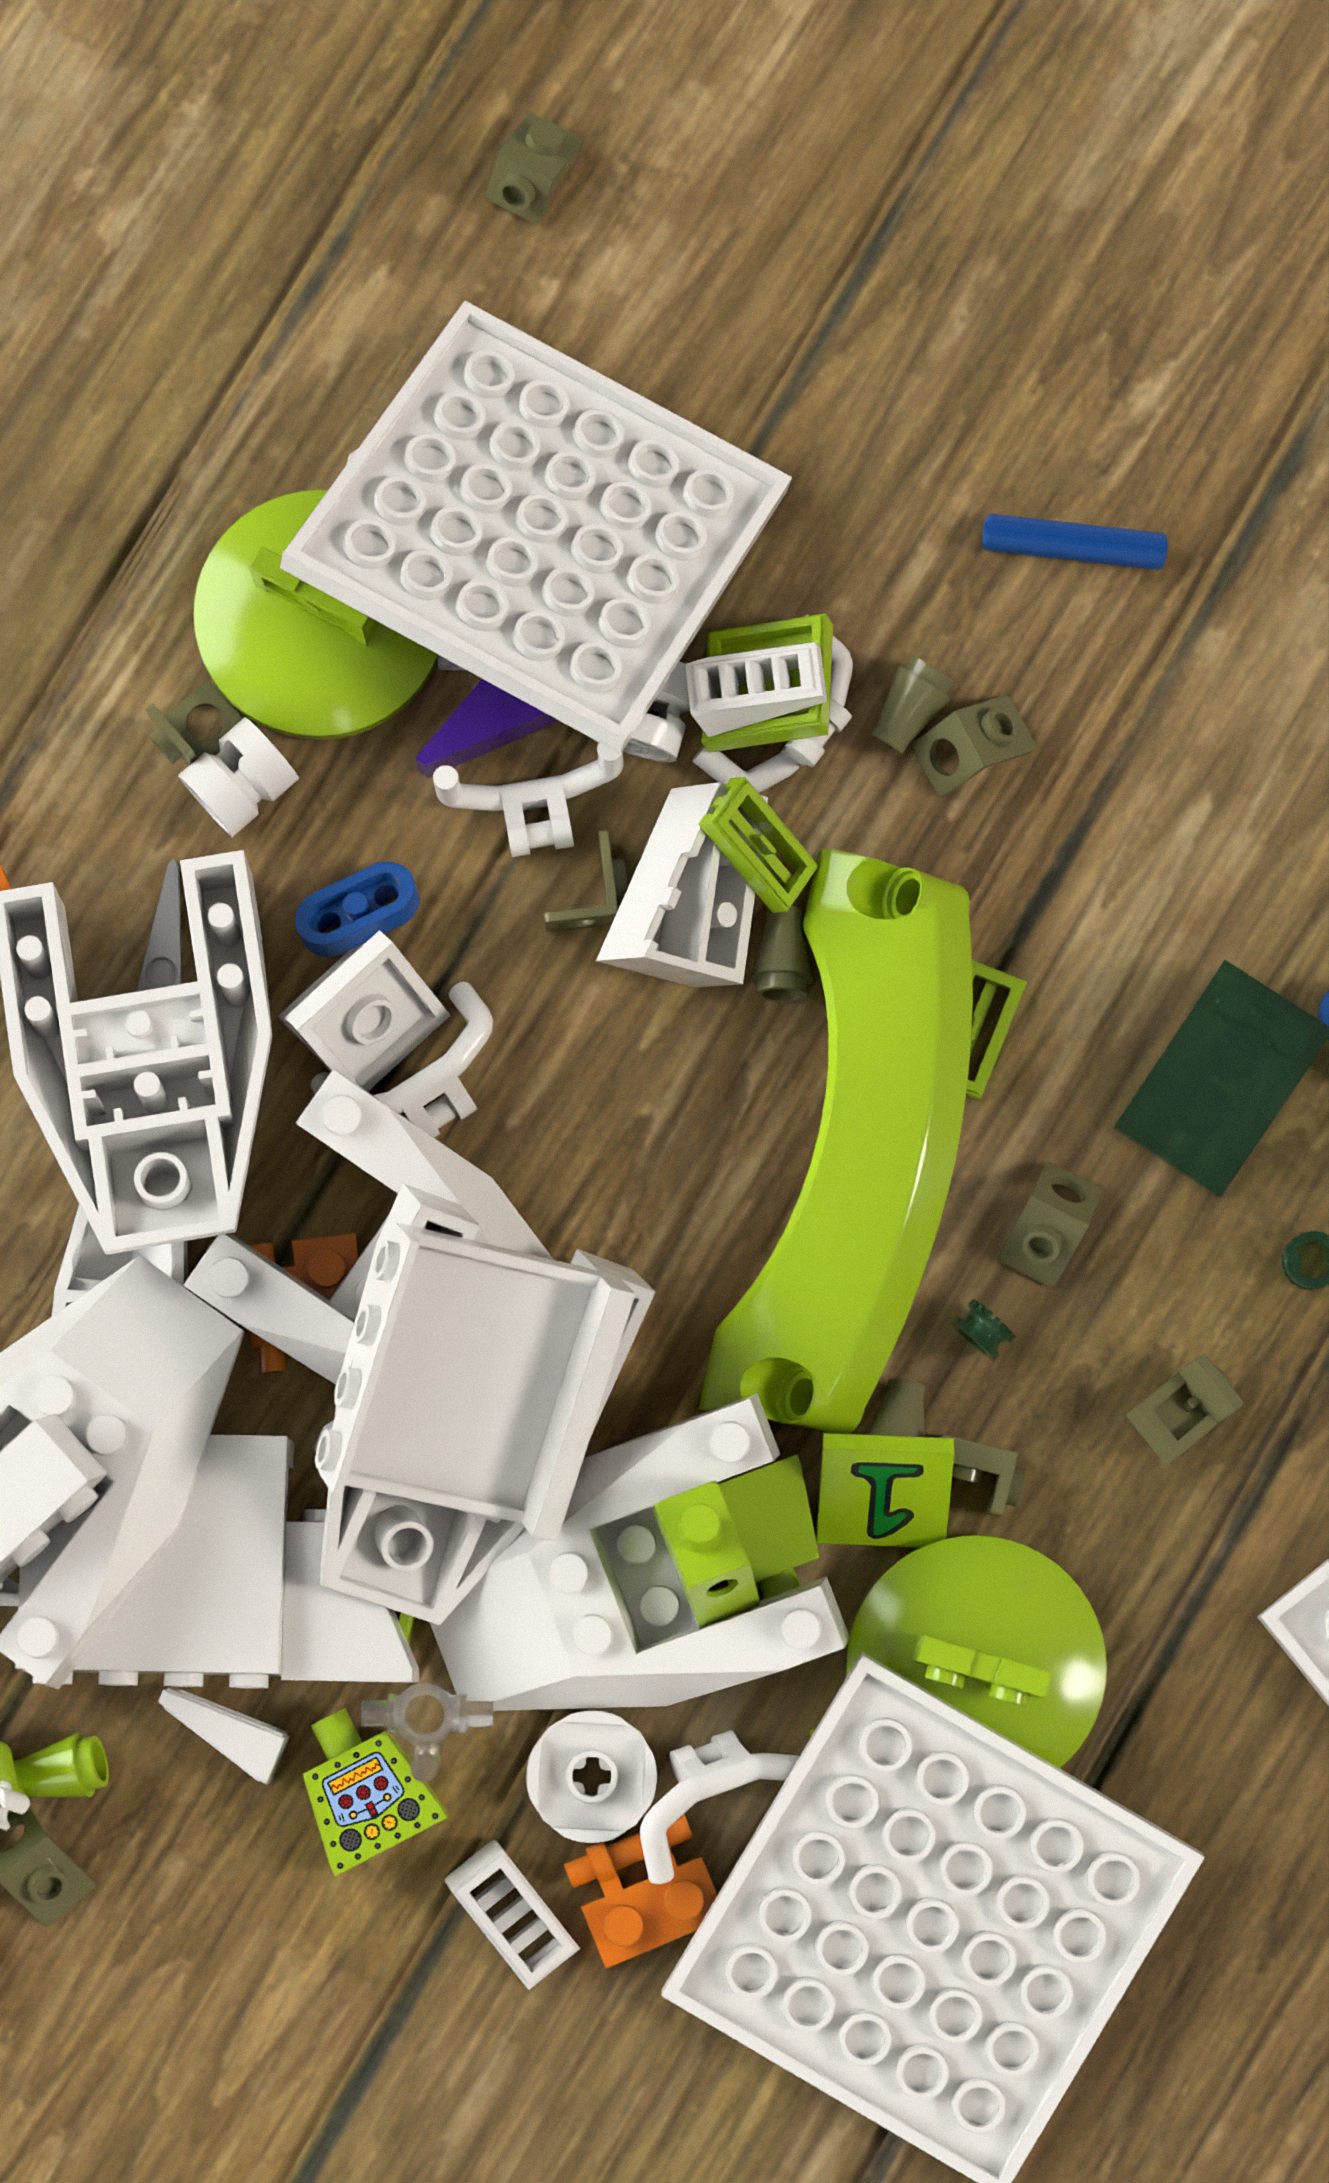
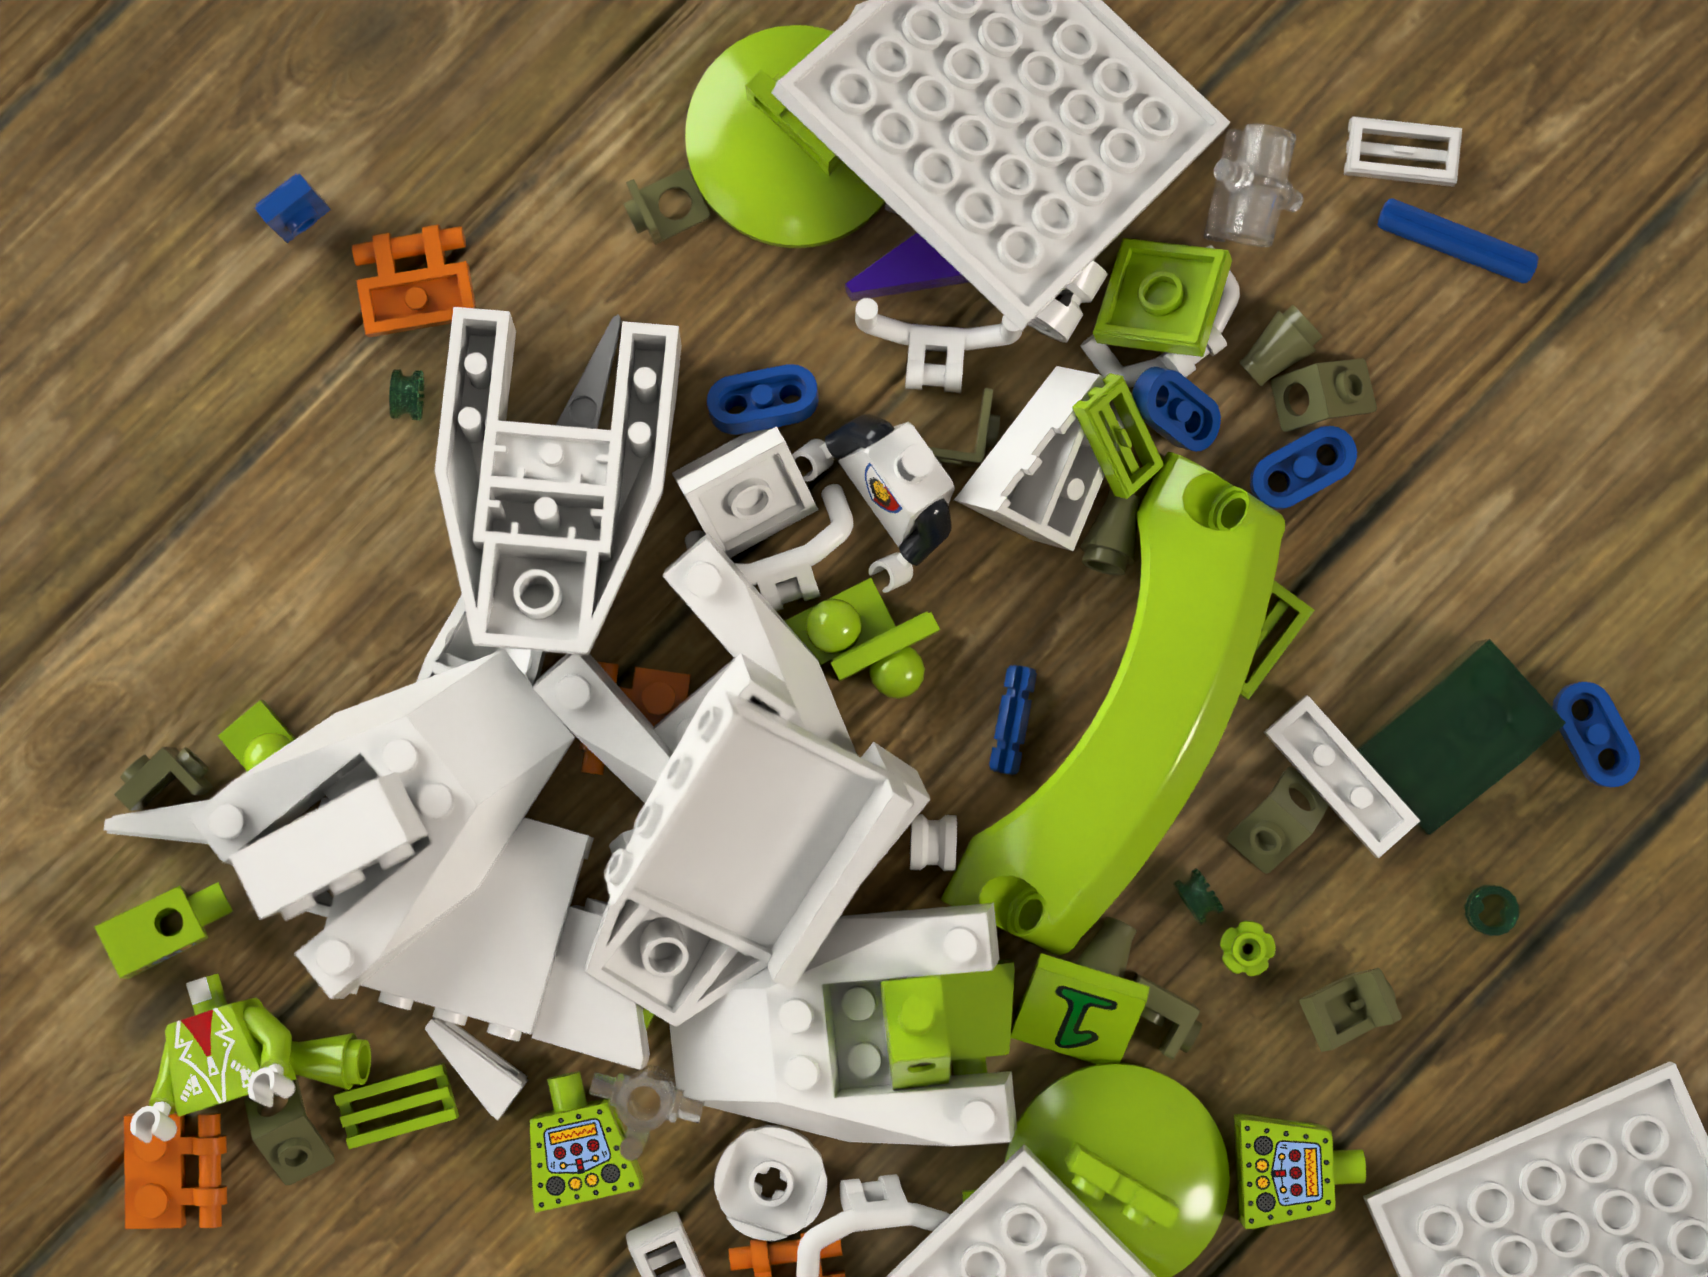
camera: 15 degrees right, 5 degrees up
white wheel [178,717,299,838] -> none
white slope [685,642,827,737] -> none
none -> lime tile [334,1063,459,1149]
none -> lime tile [785,578,896,666]
none -> white torso [792,414,955,593]
none -> lime tile [831,611,940,699]
none -> white wheel [910,814,957,871]
none -> blue axle [989,665,1037,775]
none -> blue plate [1132,367,1221,452]
none -> clear pin [1204,124,1303,247]
none -> lime plate [1220,921,1276,976]
none -> lime torso [1234,1114,1366,1229]
none -> blue plate [1250,426,1357,510]
none -> white plate [1263,695,1420,858]
none -> white tile [1344,117,1462,187]

